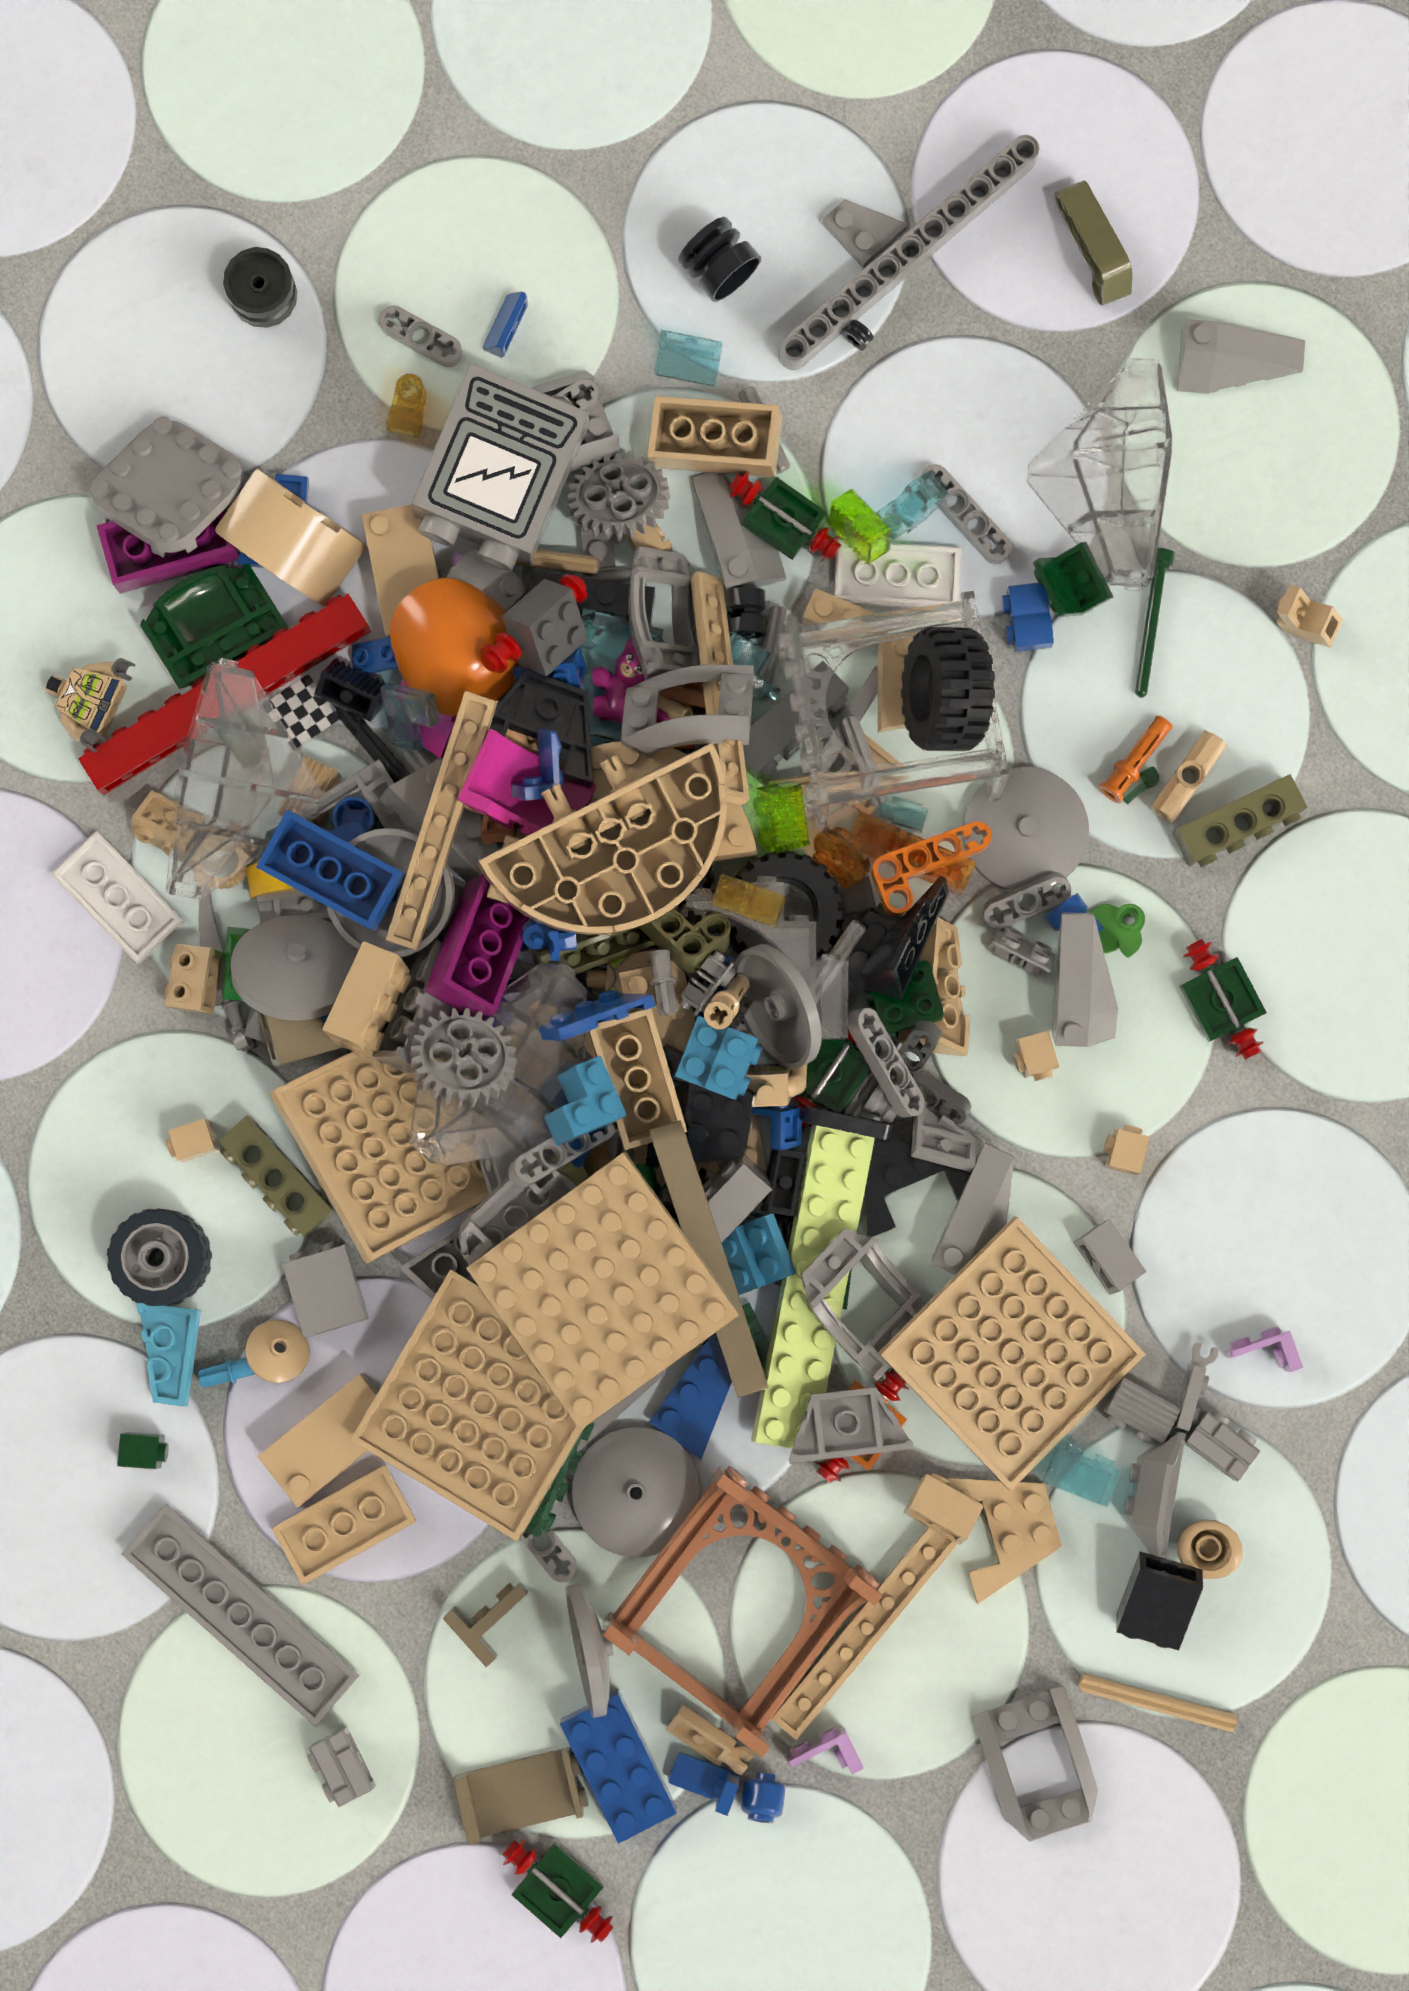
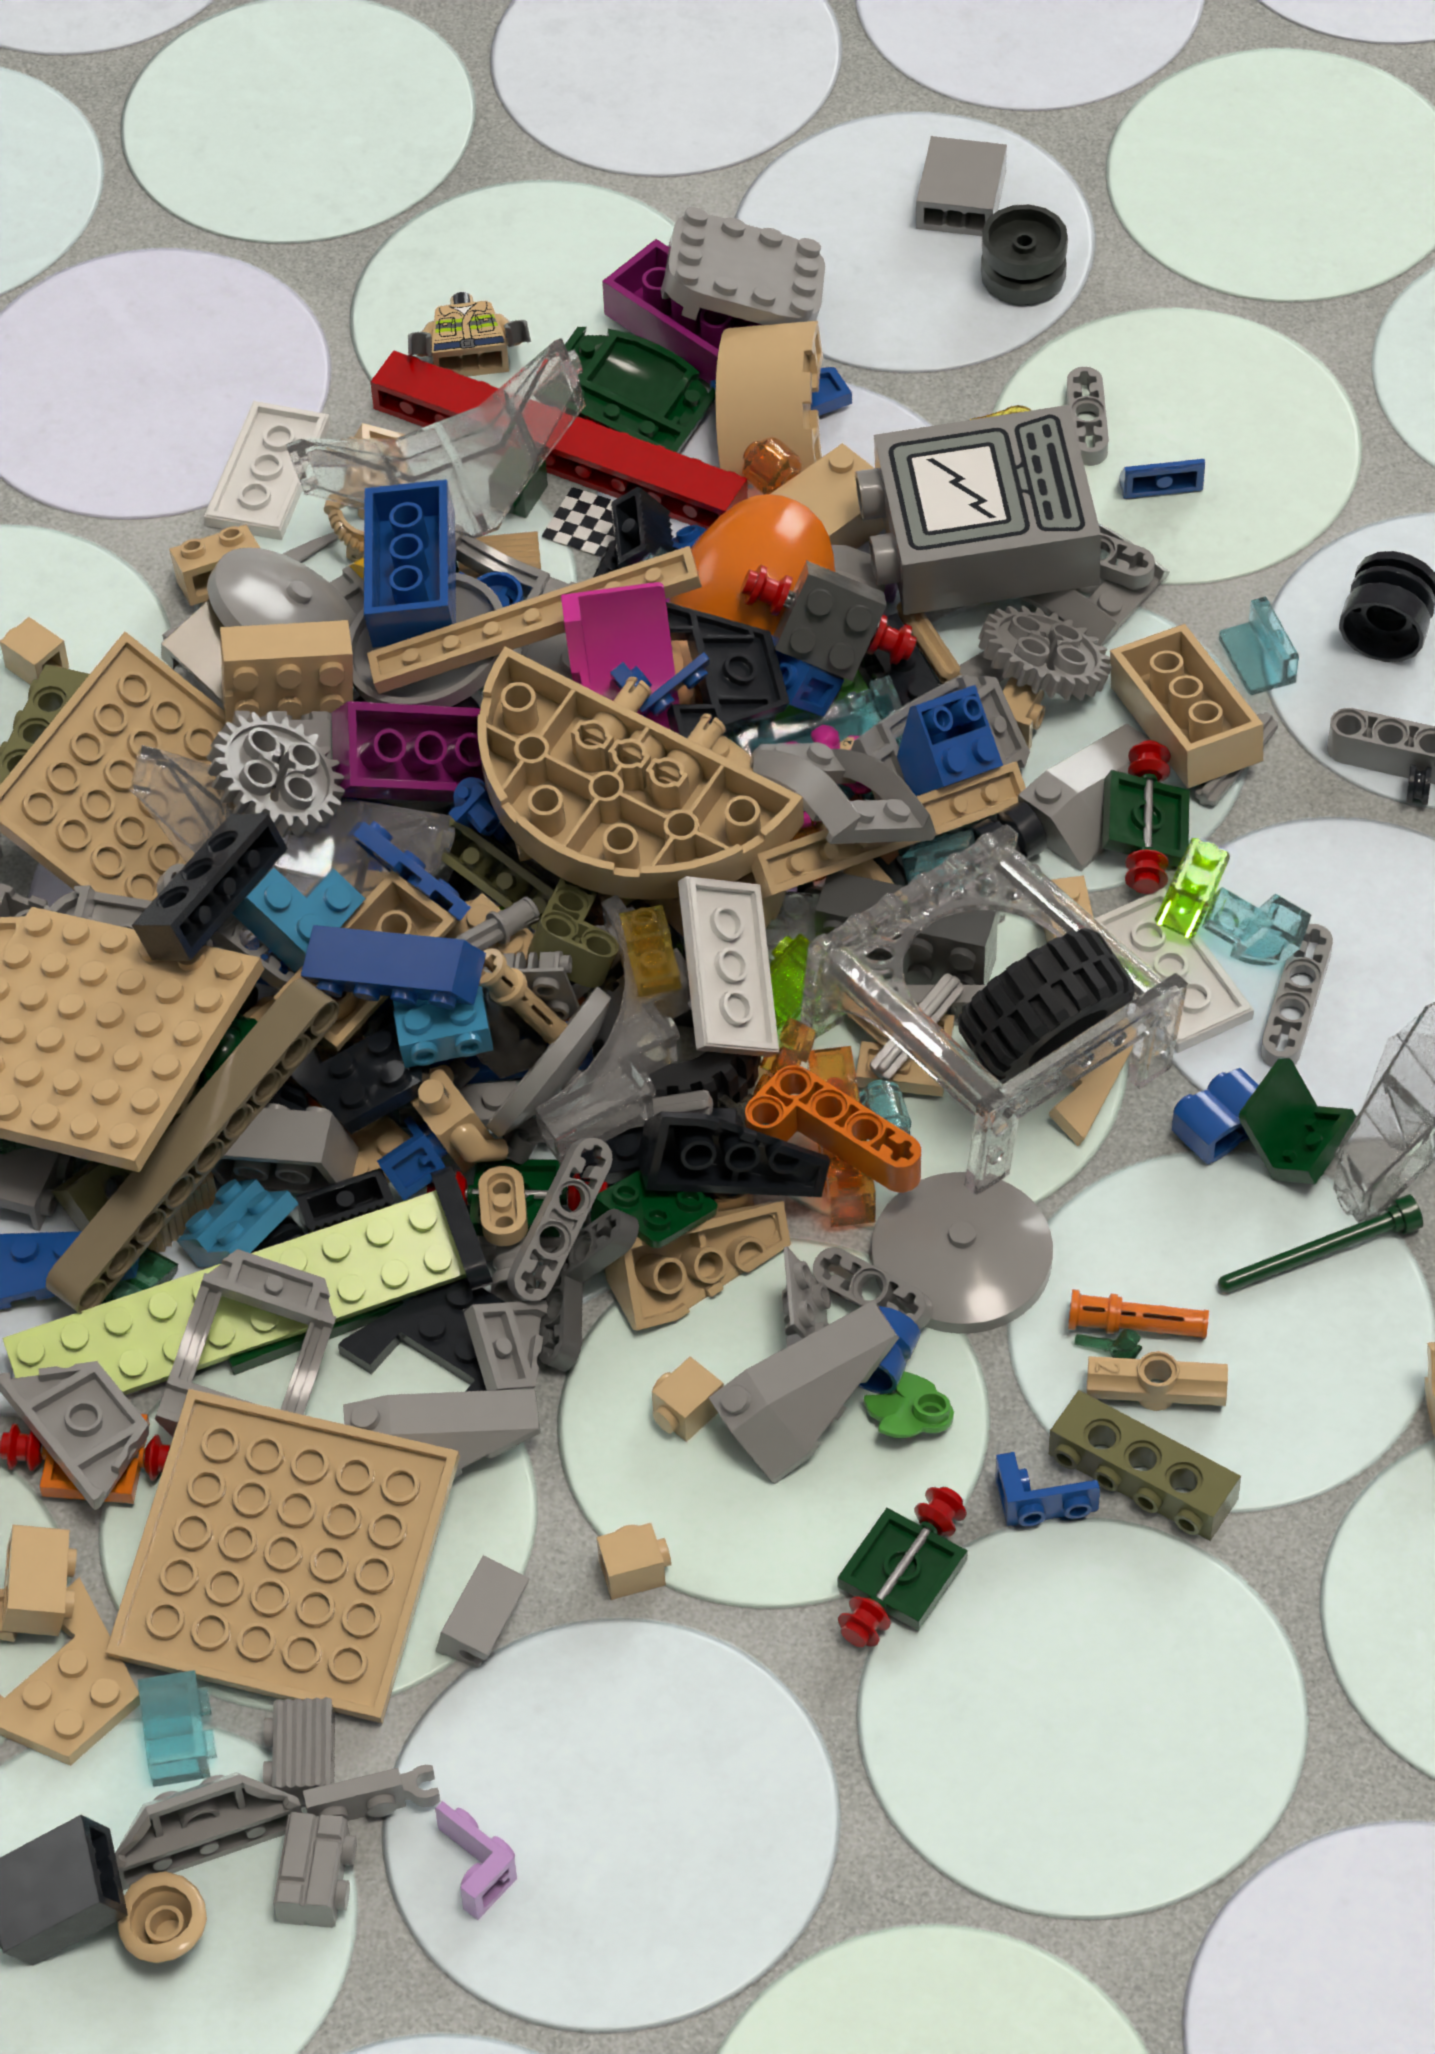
camera: 65 degrees right, 30 degrees down
none -> black brick [132,814,288,961]
none -> blue brick [301,925,486,1009]
none -> tan plate [478,1166,528,1246]
none -> white tile [678,876,780,1057]
none -> clear orange head [742,437,802,495]
none -> blue slope [897,685,1003,796]
none -> light grey brick [916,136,1007,236]
none -> blue bracket [995,1452,1100,1526]

